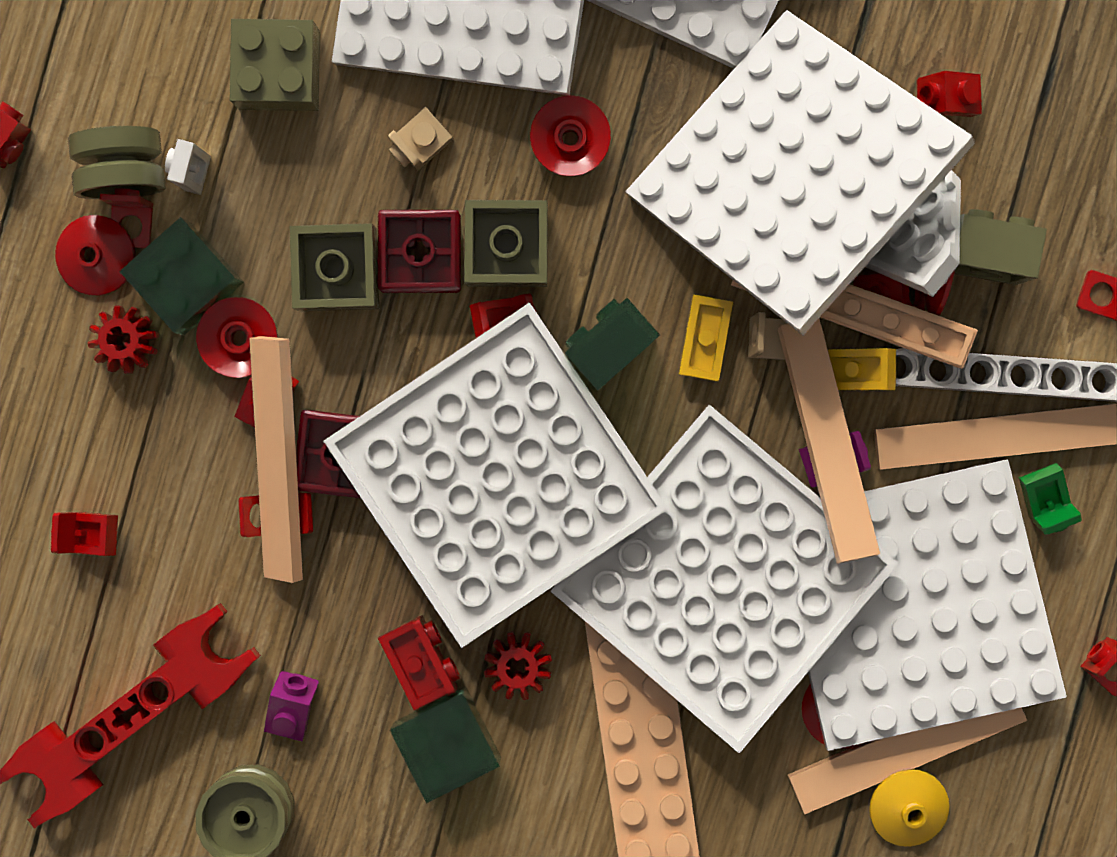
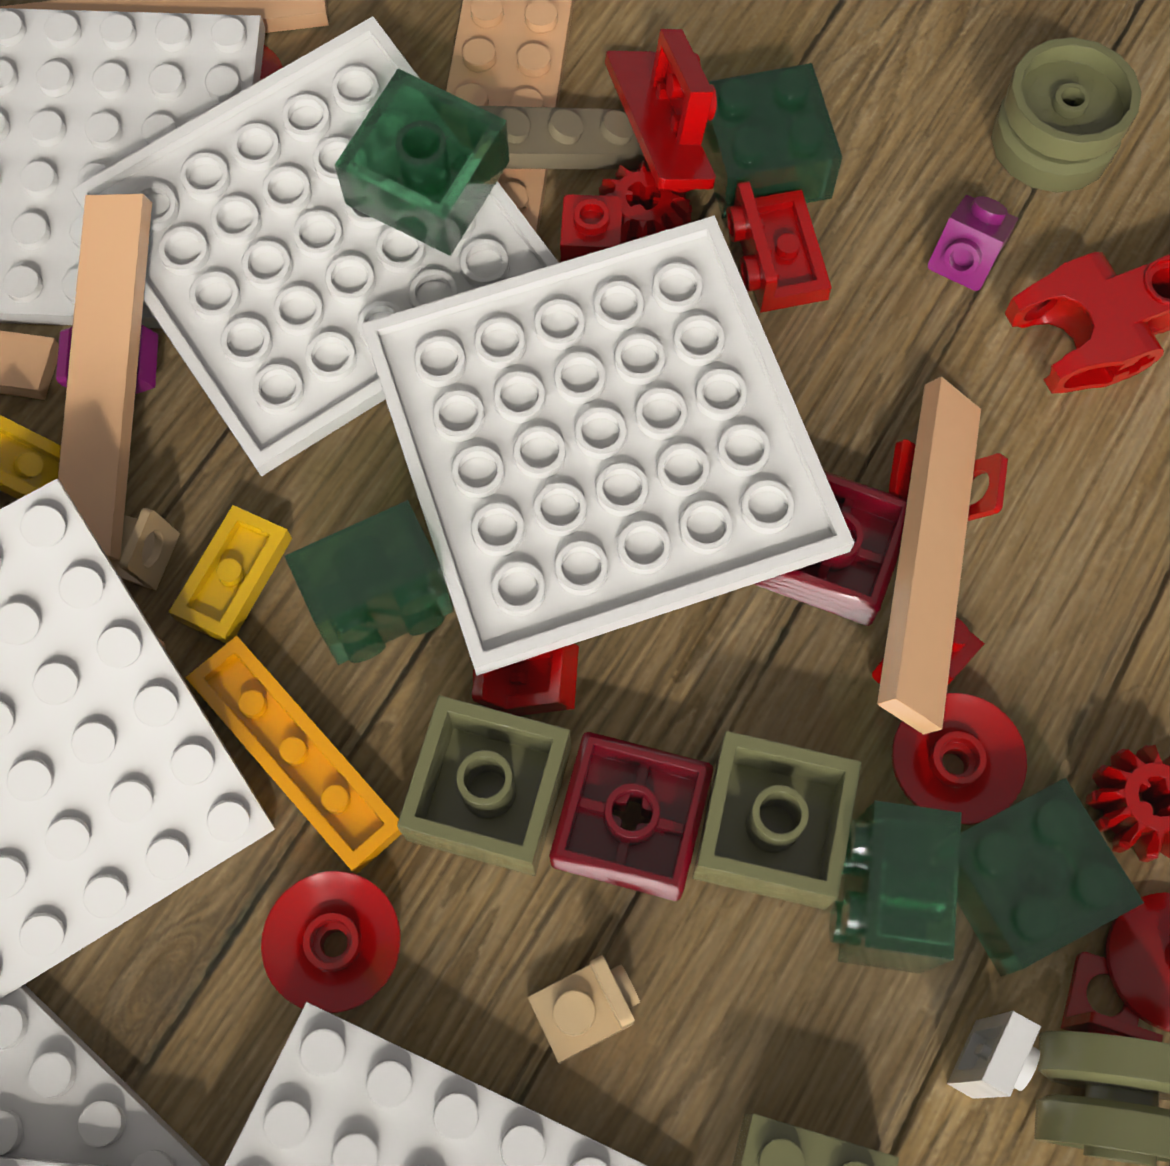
camera: 165 degrees left, 20 degrees down
none -> light orange plate [185,635,402,874]
none -> clear green brick [334,68,510,256]
none -> dark tan plate [470,106,645,169]
none -> red bracket [560,194,623,262]
none -> red bracket [605,29,717,193]
none -> clear green brick [829,800,962,974]

